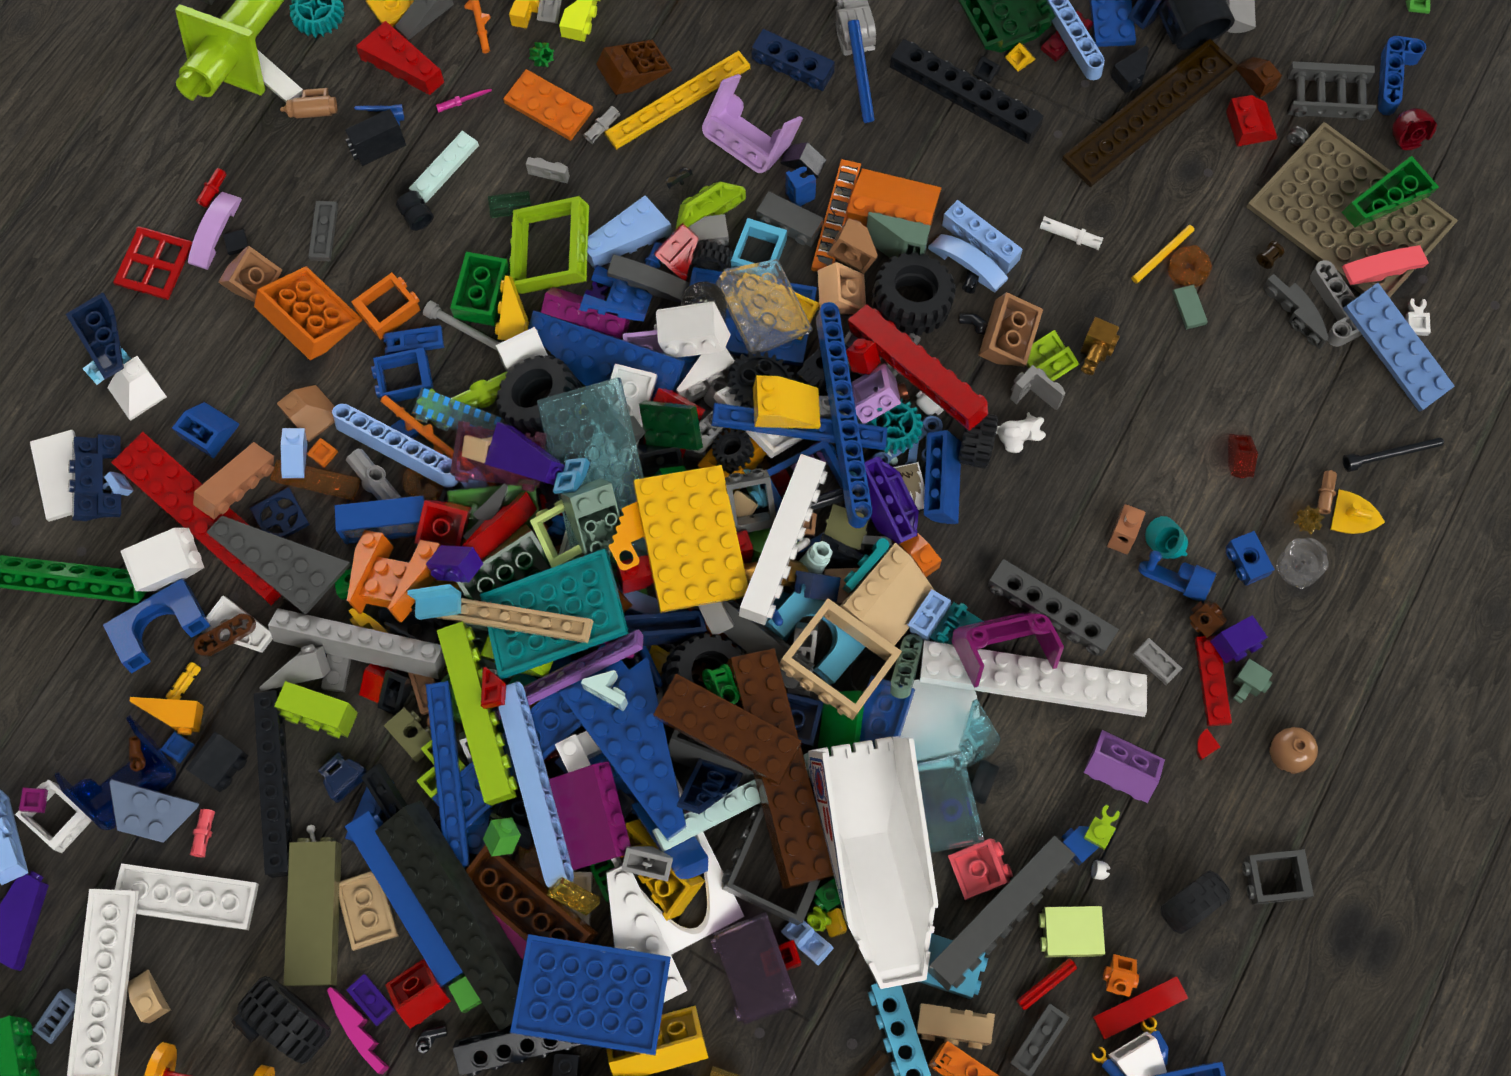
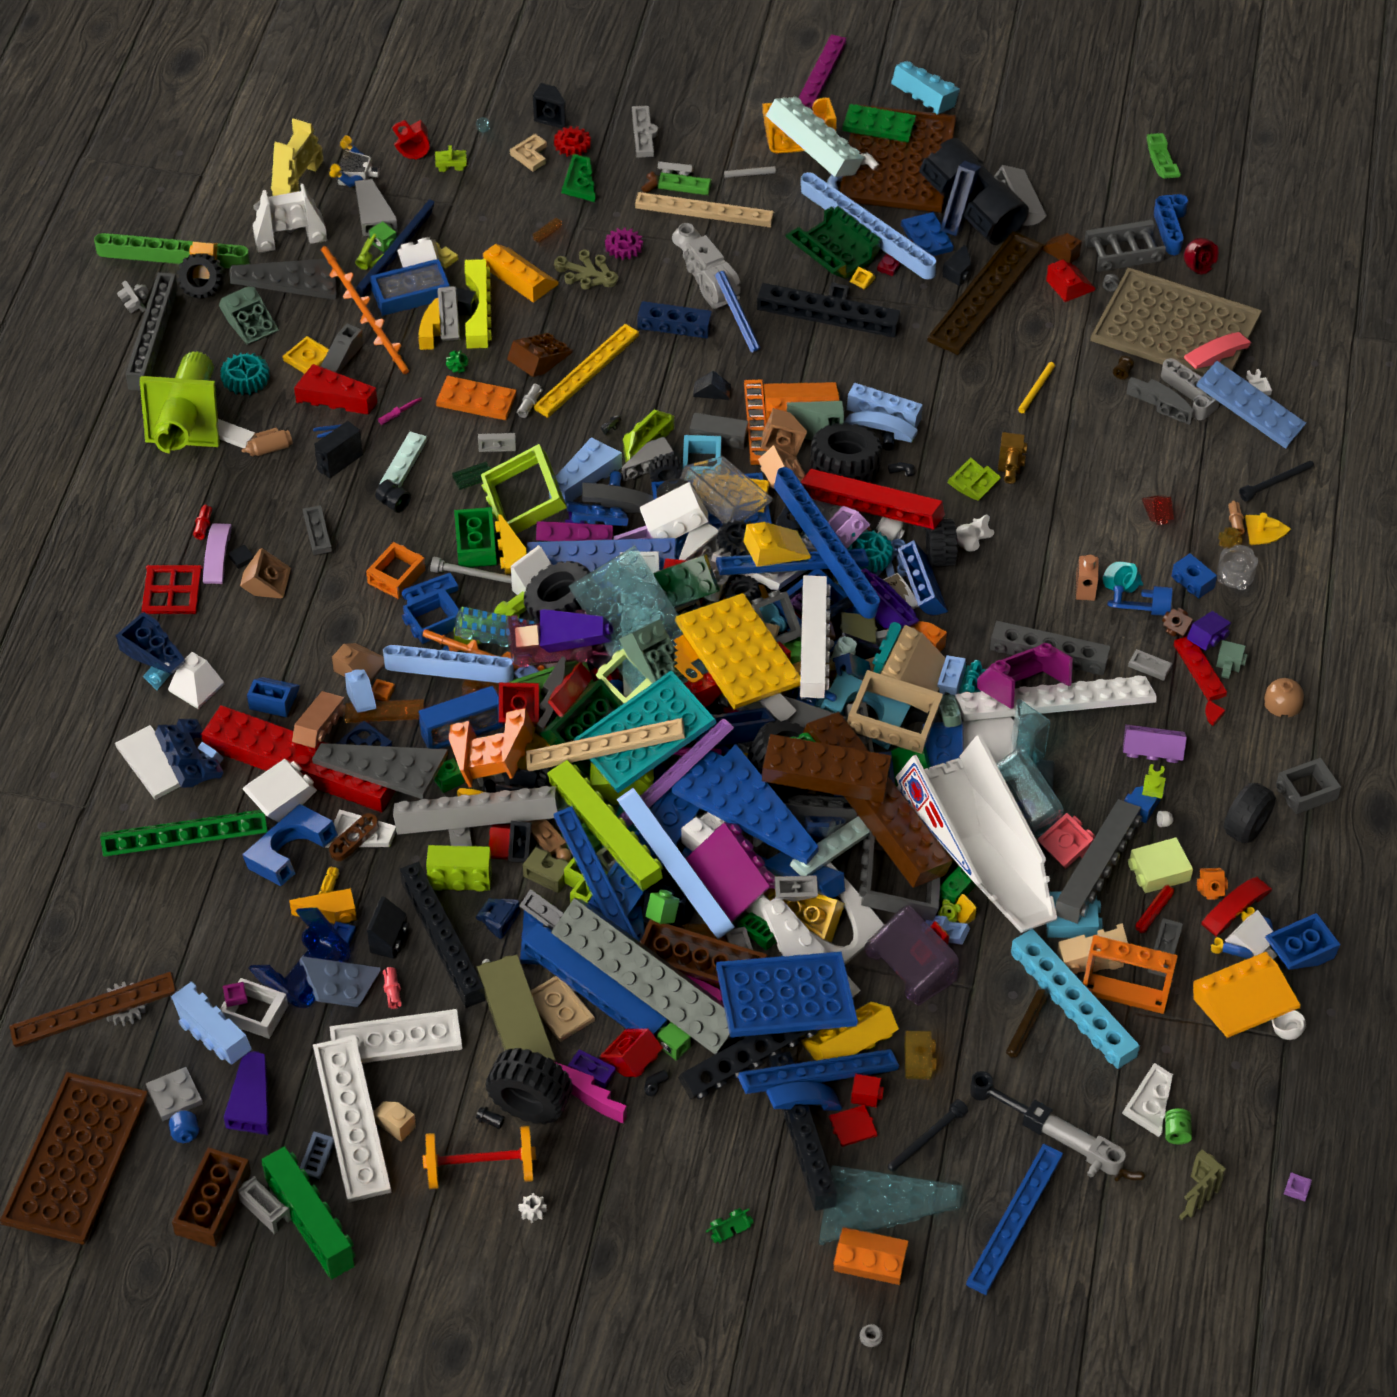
camera: 20 degrees left, 20 degrees down
reddish brown arm [129,736,146,771] -> none
orange slope [254,266,362,360] -> none
light grey slope [259,644,331,691] -> none
light grey piece [346,448,402,500] -> none
medium azure panel [407,584,461,620] -> none
dark purple brick [426,545,484,582] -> none
red tile [481,667,506,709] -> none
clear yellow plate [548,877,601,916] -> none
dark azure slope [553,458,590,494] -> none
light aqua slope [581,670,628,711] -> none
wing [654,223,699,280] -> none
lavender windscreen [702,74,803,173] -> none
blue hinge [786,167,816,206] -> none
red brick [846,339,881,375] -> none
medium nougat slope [978,292,1043,367] -> none
light grey bracket [1010,365,1065,410] -> none
white pin [1040,216,1103,250] -> none
clear orange plate [1168,245,1212,287] -> none
sand green tile [1172,284,1208,330] -> none
green wedge [1342,156,1439,228] -> none

